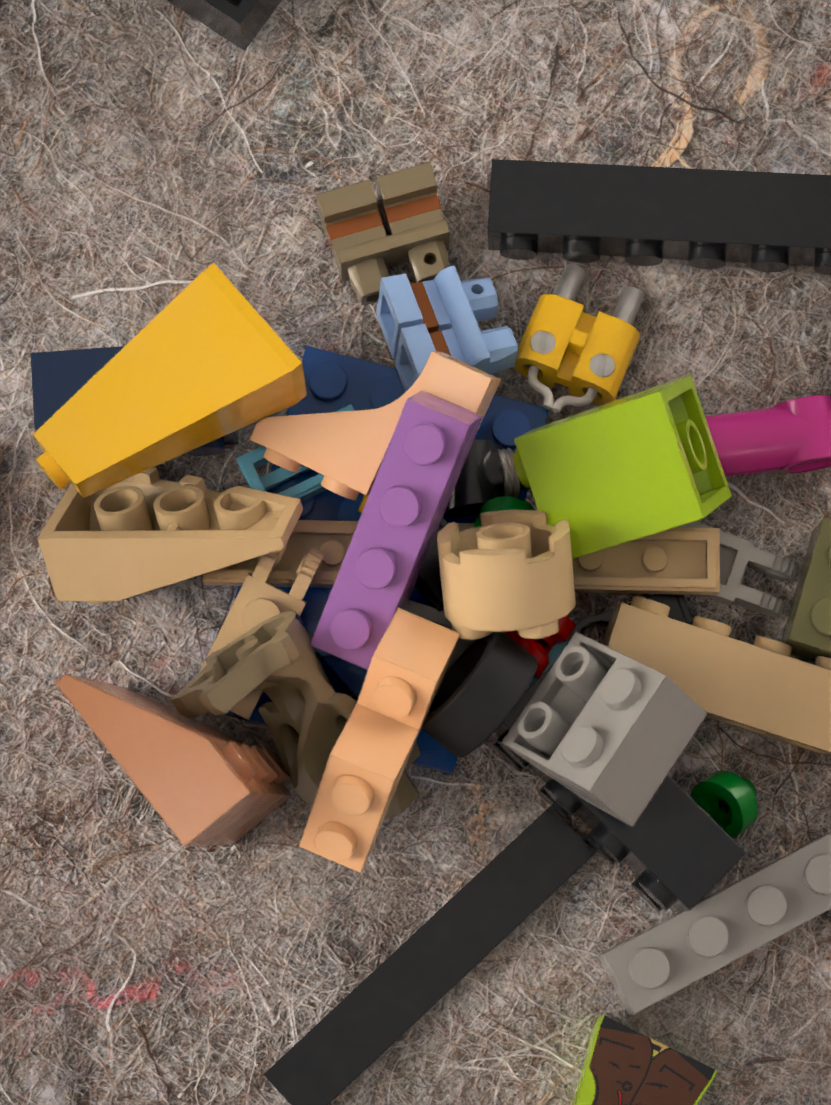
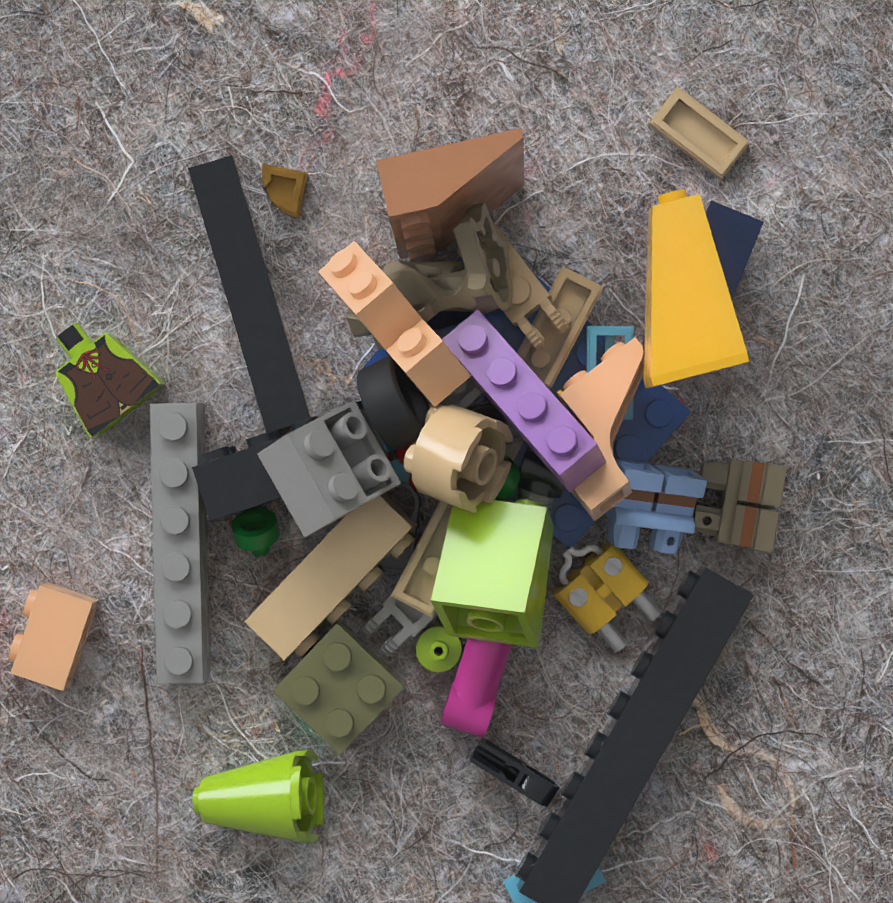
camera: 115 degrees right, 10 degrees up
tan wedge [37,467,303,604] -> none
none -> pearl gold tile [262,163,309,219]
none -> lime tile [416,625,462,672]

